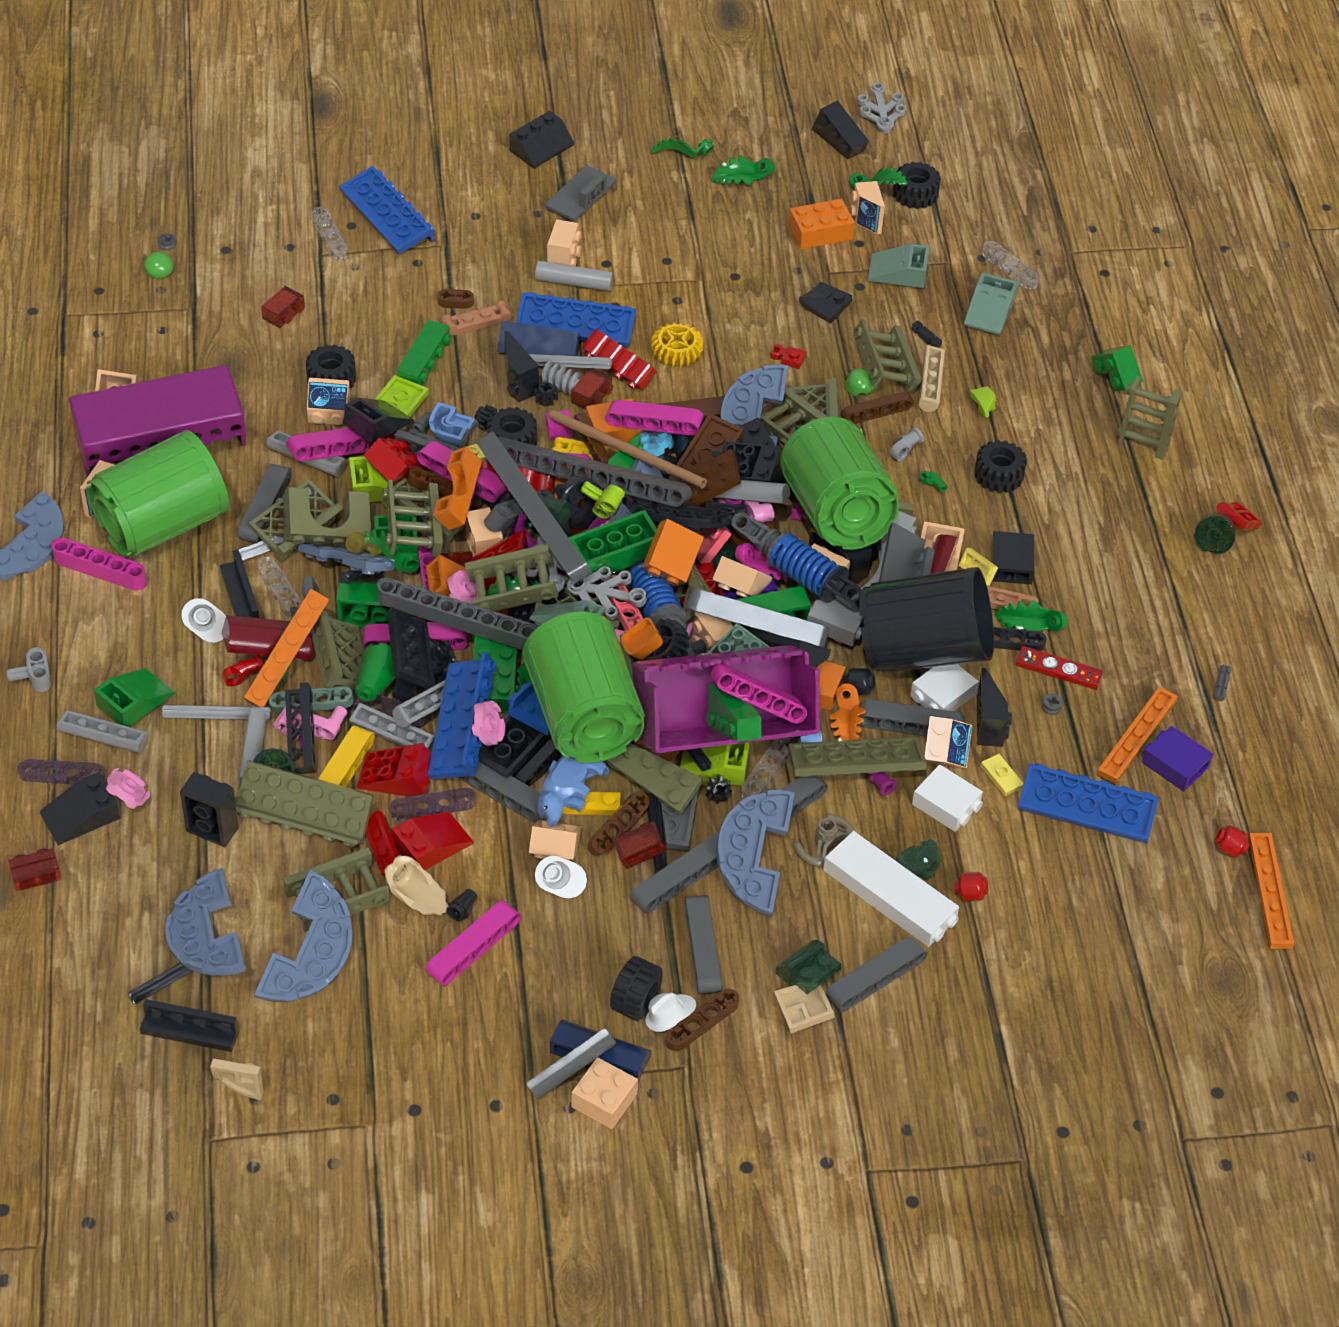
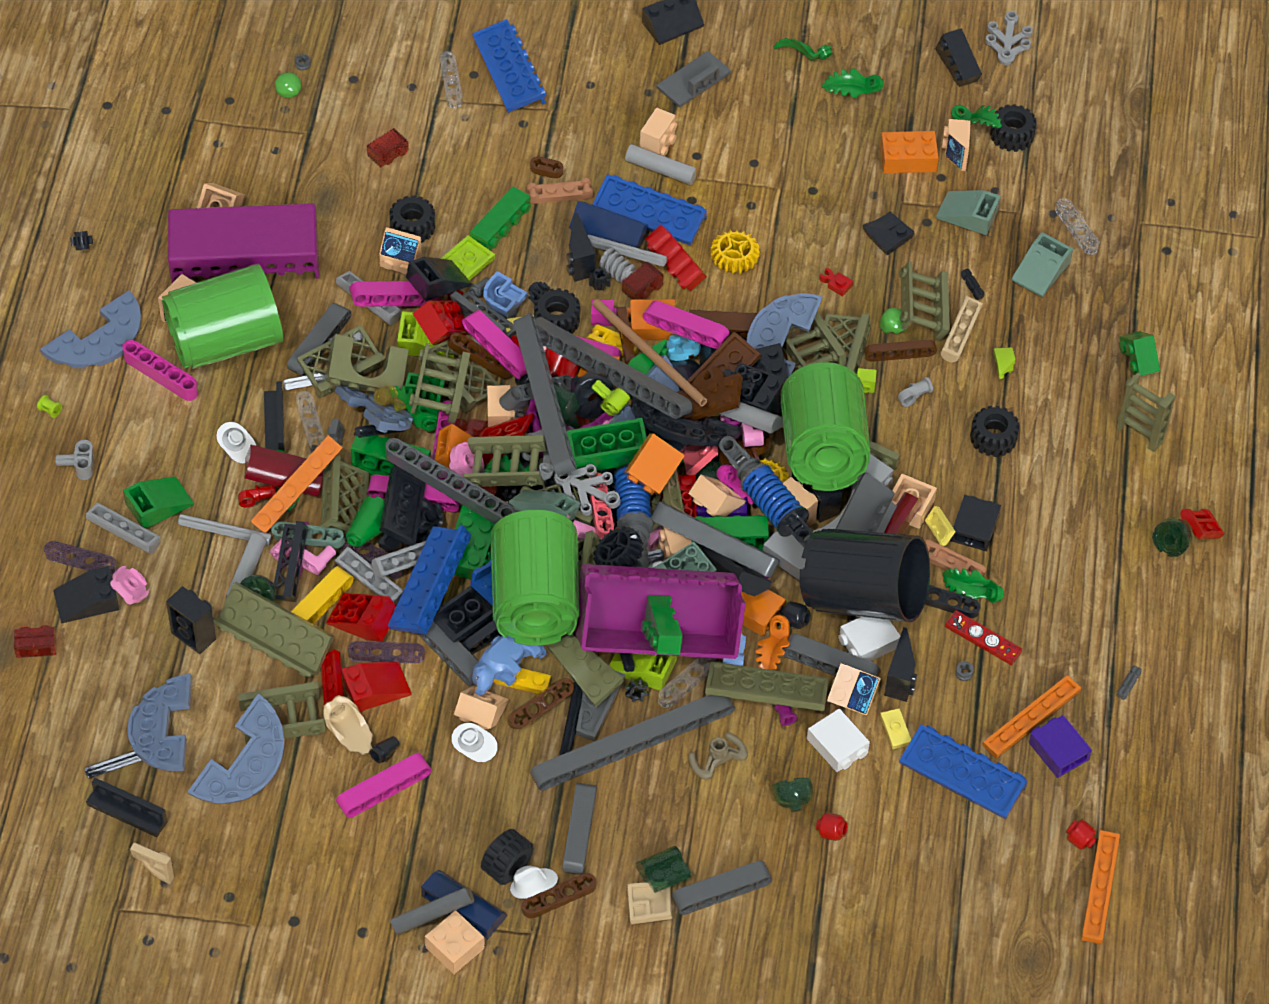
camera: 15 degrees right, 5 degrees up
orange arch [433,446,482,530] -> none
bright pink plate [472,701,505,746] -> none
clear red brick [613,821,667,869] -> none
orange piece [621,618,663,660] -> none
dark pink beam [711,664,807,723] -> none
sand blue plate [716,790,795,916] -> none
white brick [823,831,959,947] -> none
green arm [919,470,948,493] -> none

